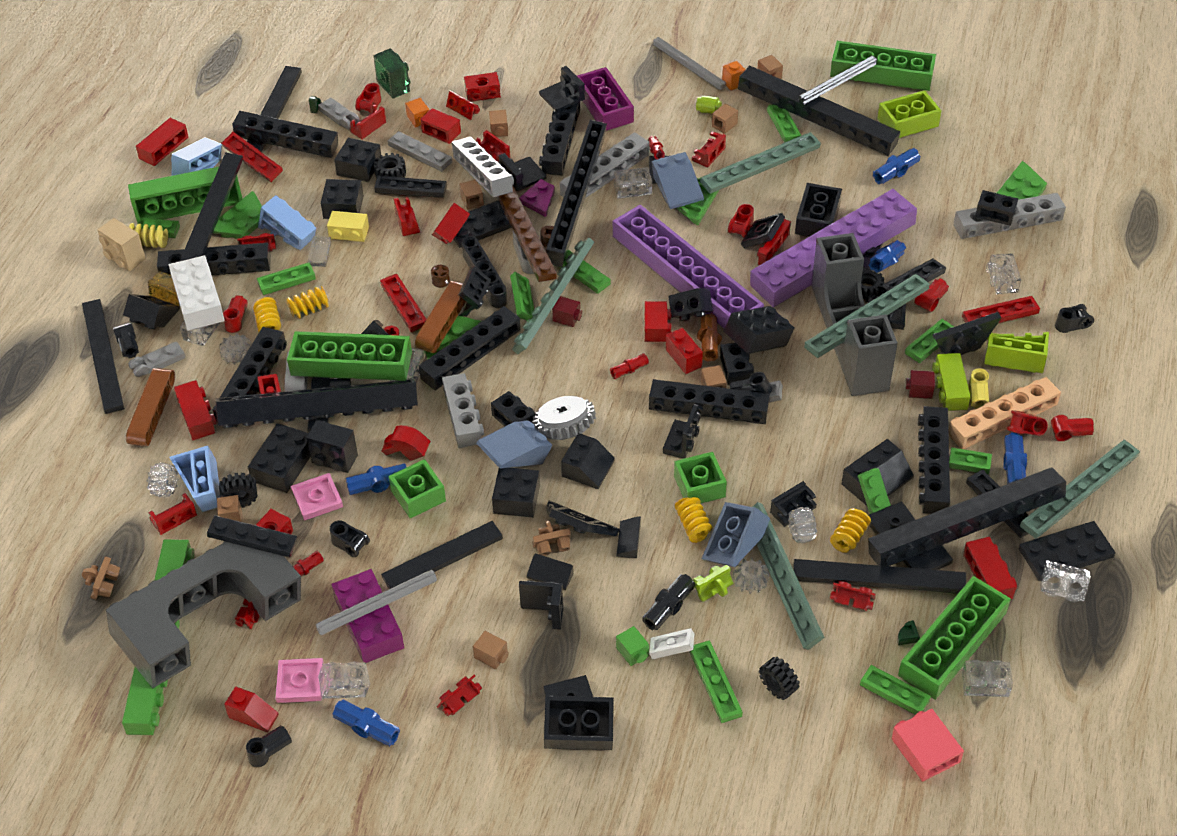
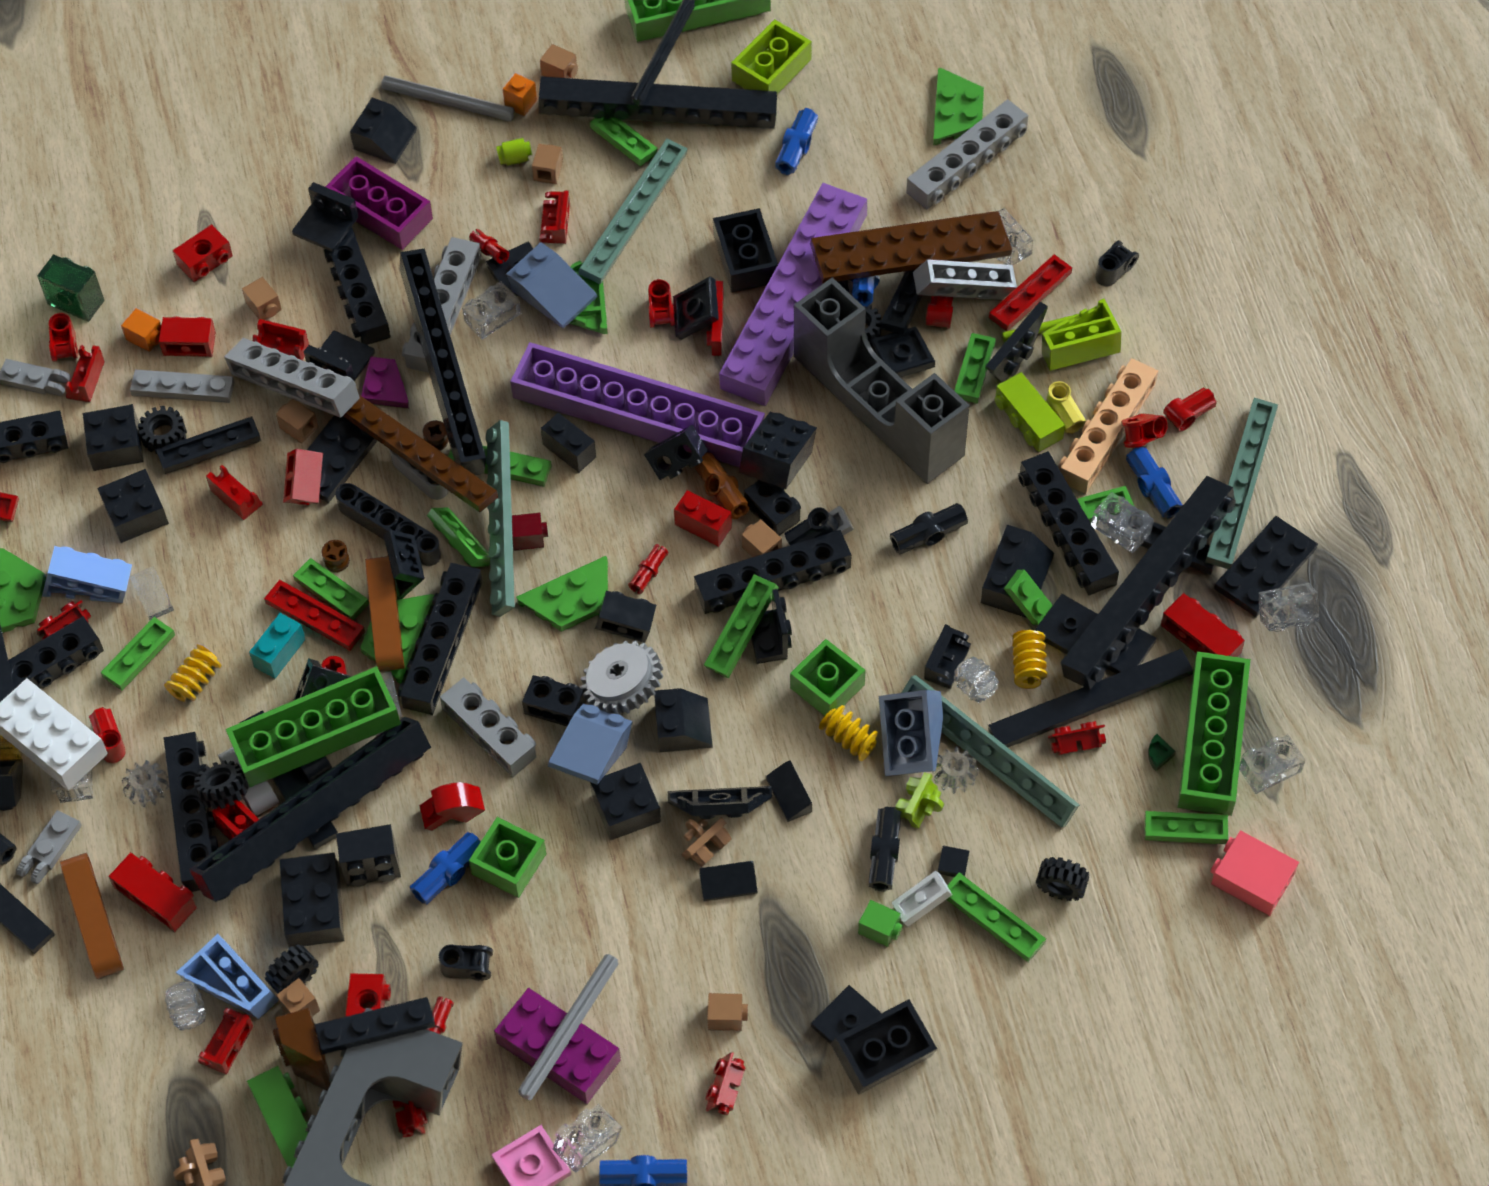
camera: 30 degrees left, 10 degrees up
yellow piece [253,297,281,333] -> none
bright pink plate [291,473,343,521] -> none
light yellow brick [327,211,369,242] -> none
black tile [381,521,503,589] -> none
red hinge [446,91,480,120] -> none
black bracket [519,580,564,630] -> none
red brick [644,301,671,342] -> none
sand green plate [804,274,929,358] -> none
dark red brick [905,370,935,399] -> none
black brick [975,190,1019,226] -> none
none -> black tyre [194,760,248,809]
none -> teal brick [249,613,306,679]
none -> reddish brown slope [272,1008,332,1091]
none -> bright green plate [293,558,369,621]
none -> black slope [350,97,417,164]
none -> bright green wing [516,556,608,632]
none -> black brick [541,413,596,473]
none -> black brick [595,590,657,643]
none -> bright green plate [704,574,779,678]
none -> reddish brown plate [810,211,1012,284]
none -> black piece [890,503,968,555]
none -> light grey brick [913,260,1017,300]
none -> black tile [938,846,970,877]
none -> clear brick [1091,492,1154,553]

